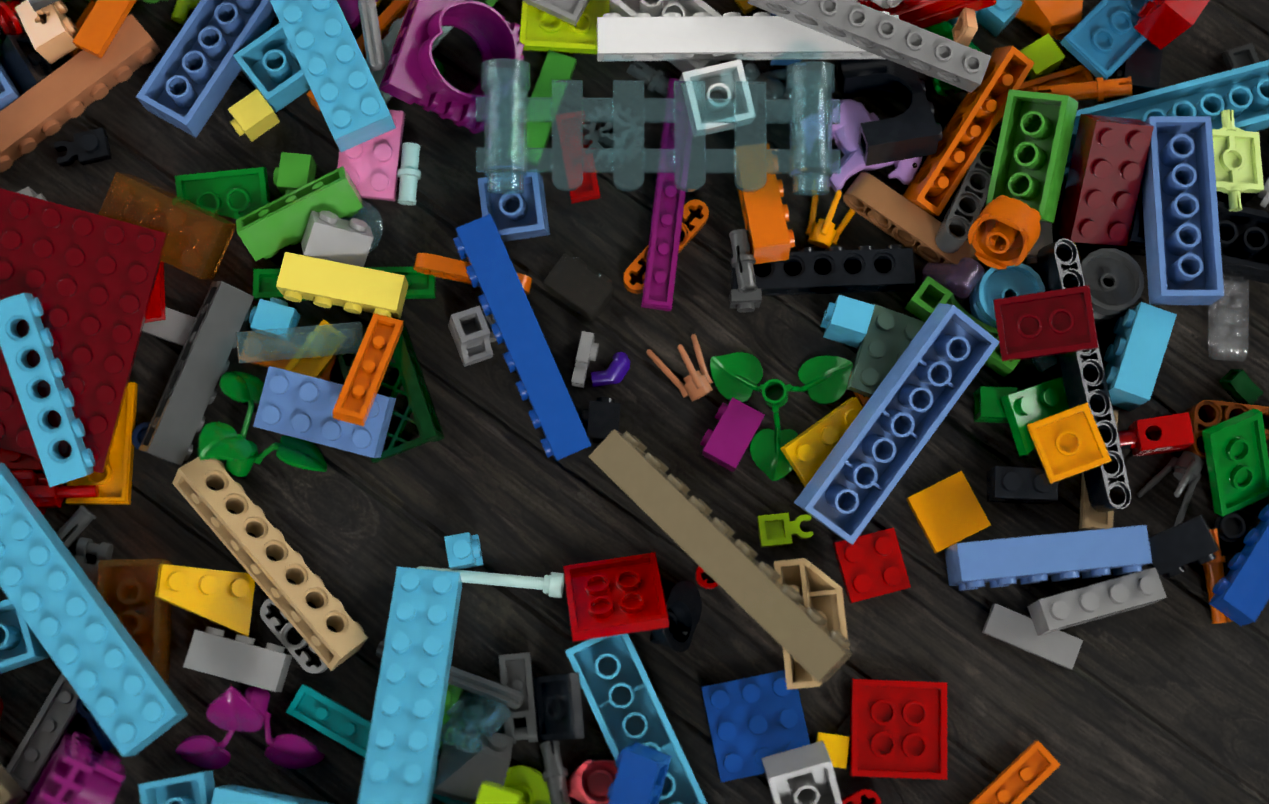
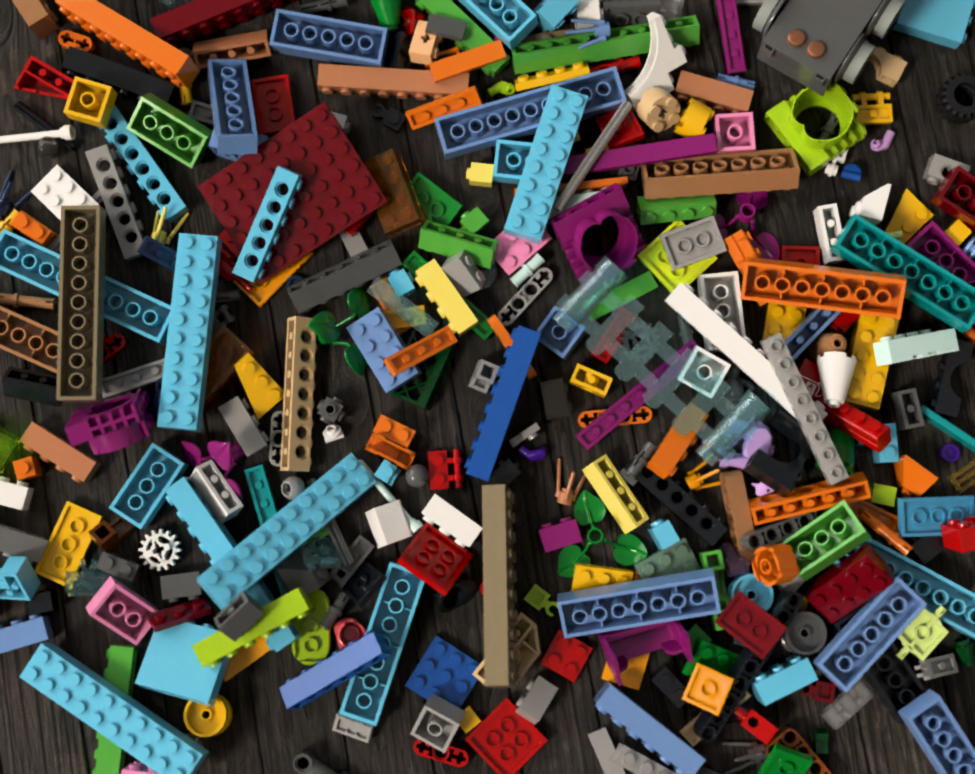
camera: 45 degrees right, 5 degrees up
light nougat tile [952,7,978,46] -> none
none -> white brick [189,459,243,524]
none -> light grey piece [281,476,306,500]
none -> dark grey brick [317,396,346,425]
none -> white plate [323,424,344,443]
none -> orange piece [364,432,417,471]
none -> white slope [365,499,413,549]
none -> orange brick [373,414,417,449]
none -> orange plate [405,85,482,131]
none -> dark grey piece [405,464,429,488]
none -> white brick [421,494,482,548]
none -> red plate [428,449,464,490]
none -> light grey beam [497,267,553,327]
none -> light grey brick [515,676,559,725]
none -> yellow brick [569,363,613,398]
none -> light yellow brick [582,454,650,534]
none -> magenta windscreen [598,620,694,686]
none -> dark red plate [799,680,836,703]

